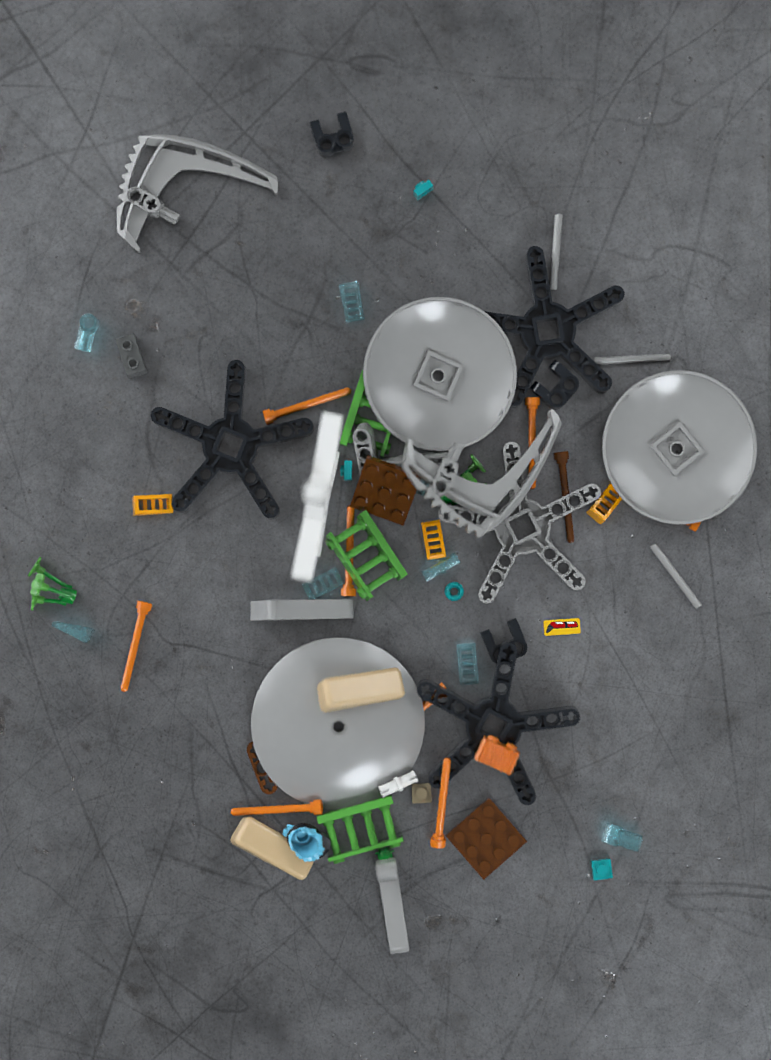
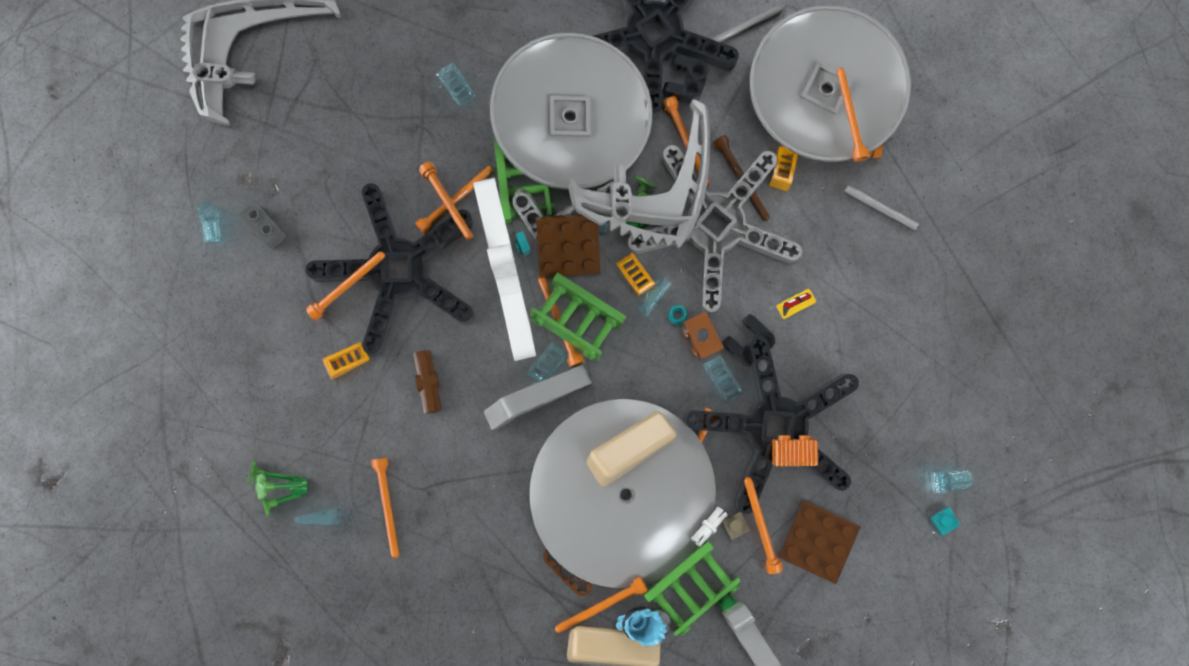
camera: 30 degrees left, 5 degrees down
none -> orange piece [306,252,385,321]
none -> reddish brown piece [413,350,442,414]
none -> orange piece [419,162,473,240]
none -> dark orange piece [681,312,724,361]
none -> orange piece [837,67,870,162]

